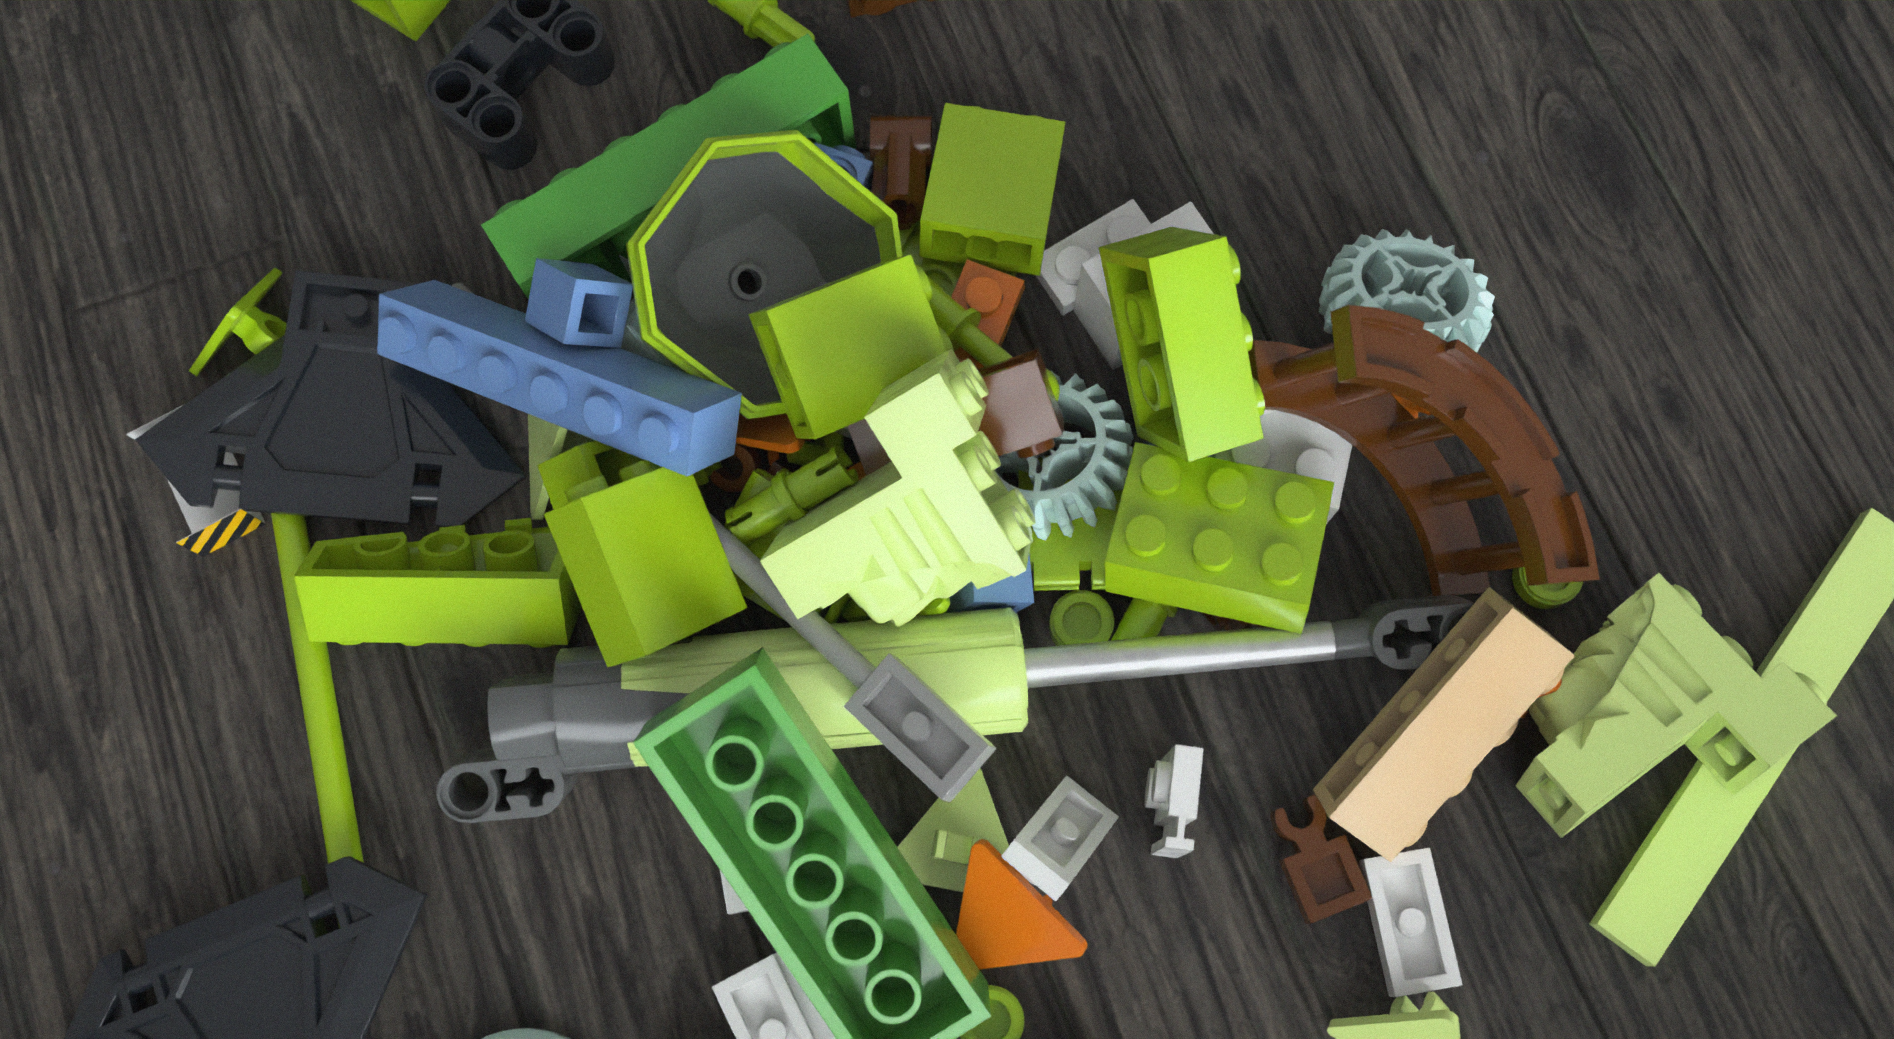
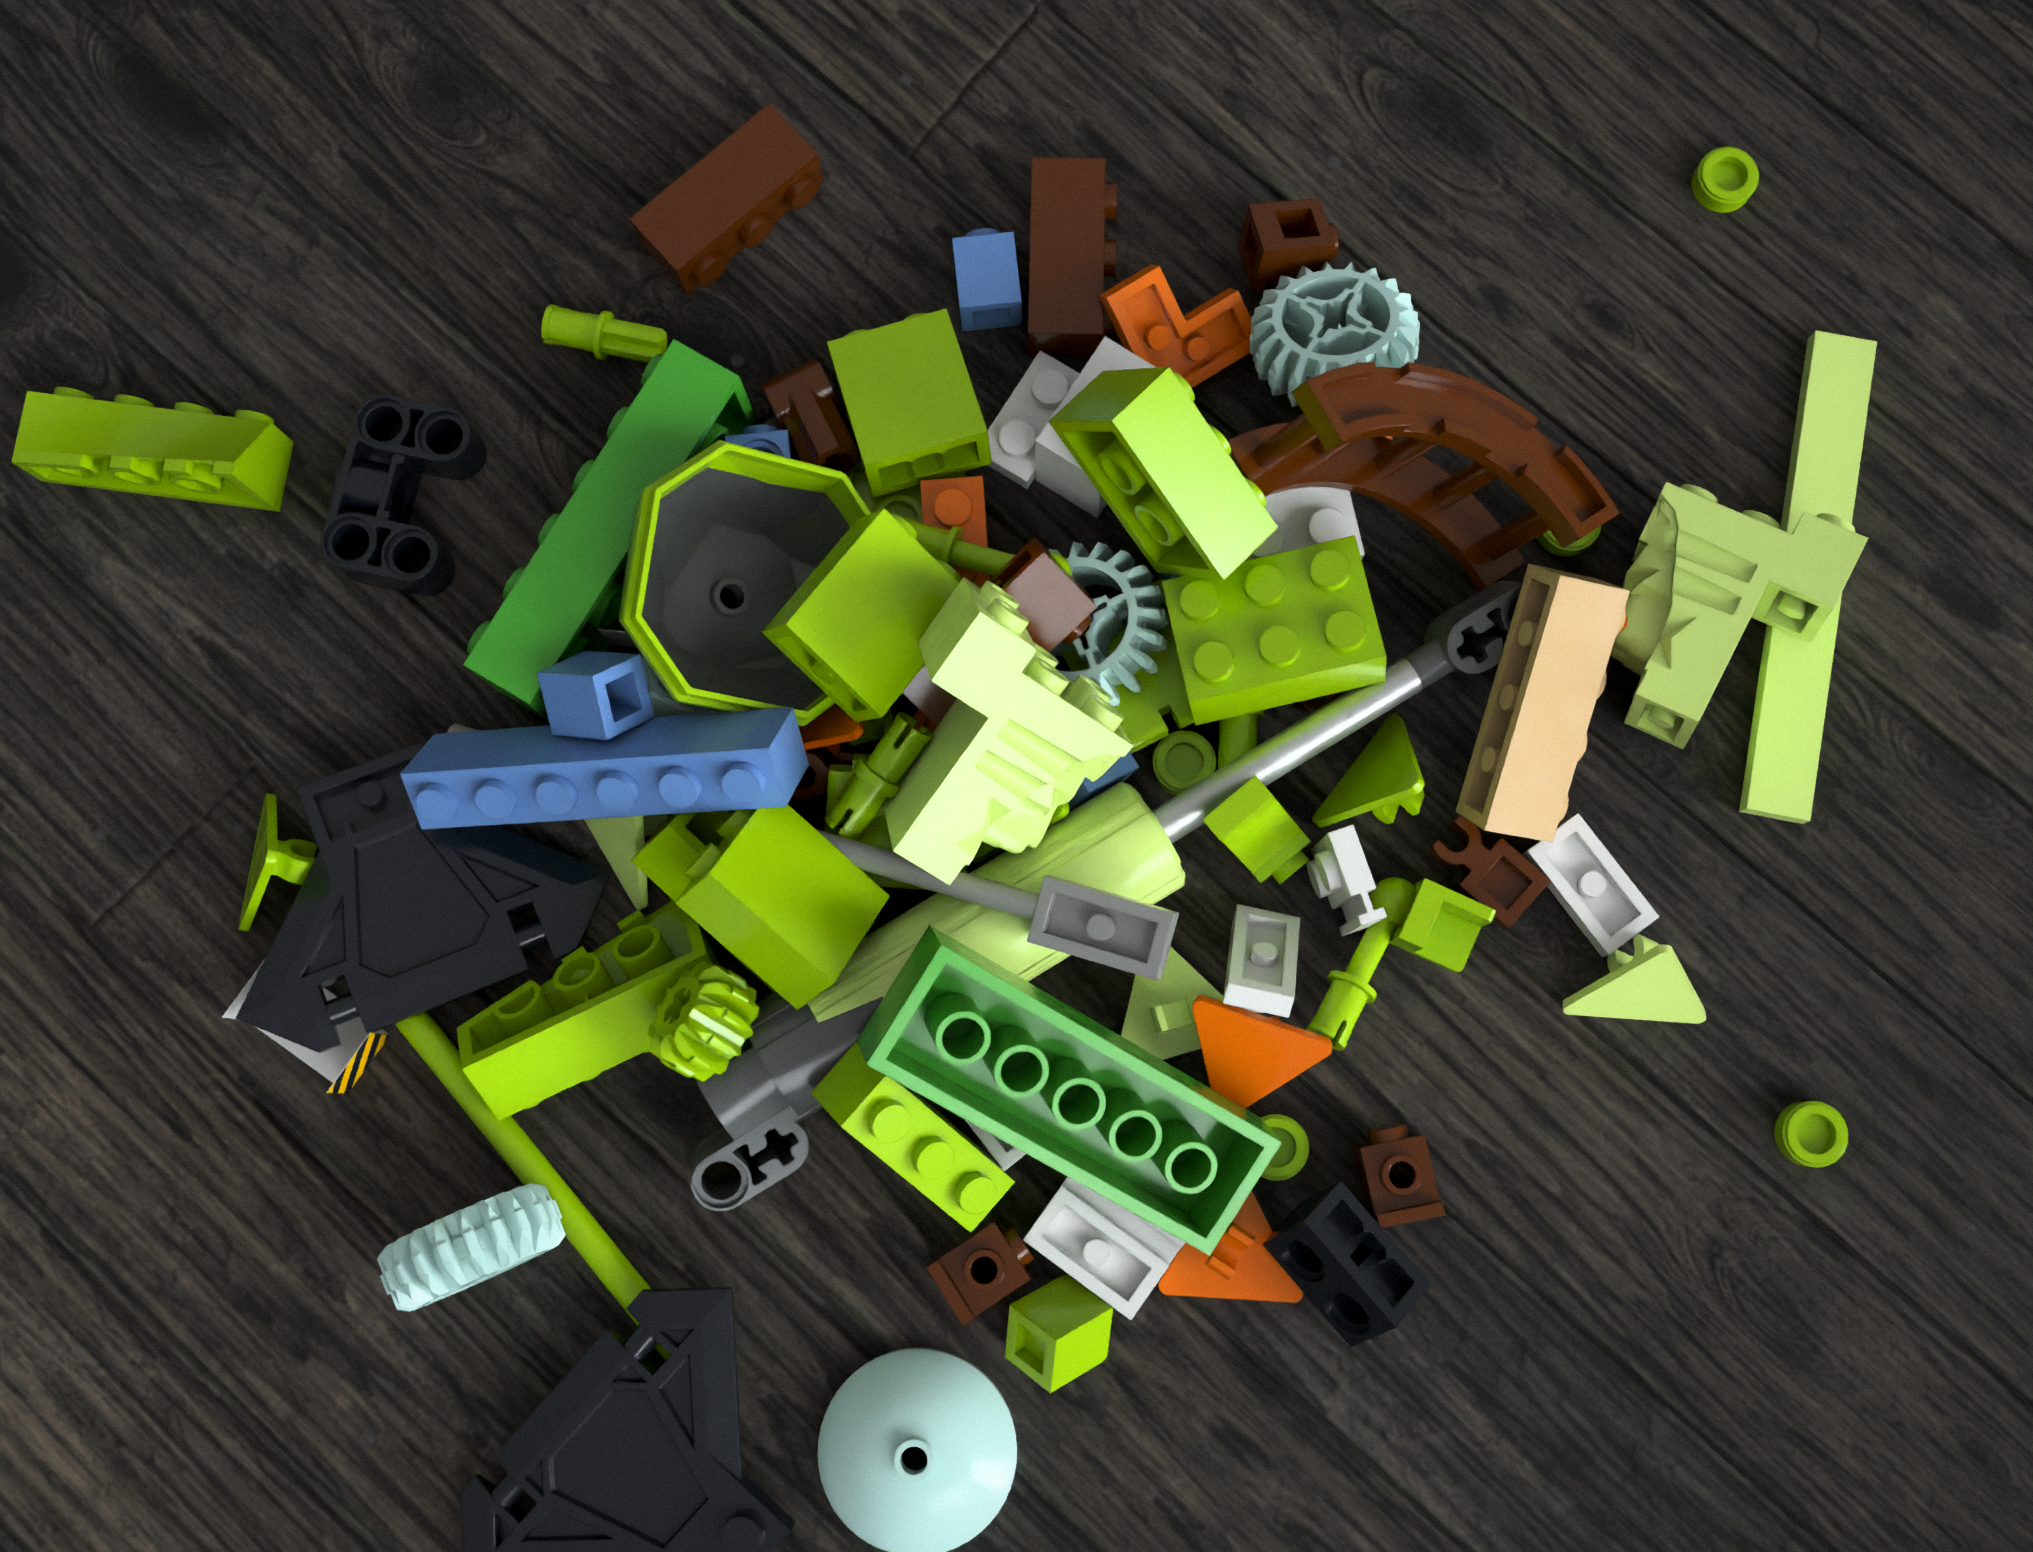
camera: 25 degrees left, 5 degrees up
none -> light aqua gear [377,1183,566,1312]
none -> lime gear [648,961,760,1082]
none -> lime brick [811,1042,1015,1233]
none -> reddish brown brick [926,1219,1035,1326]
none -> medium blue brick [952,228,1022,332]
none -> reddish brown brick [1028,157,1117,357]
none -> orange plate [1099,264,1251,388]
none -> lime slope [1202,775,1311,884]
none -> reddish brown brick [1238,198,1339,293]
none -> lime pin [1306,877,1415,1051]
none -> lime piece [1312,713,1425,828]
none -> lime panel [1389,878,1496,973]
none -> lime tile [1691,147,1759,213]

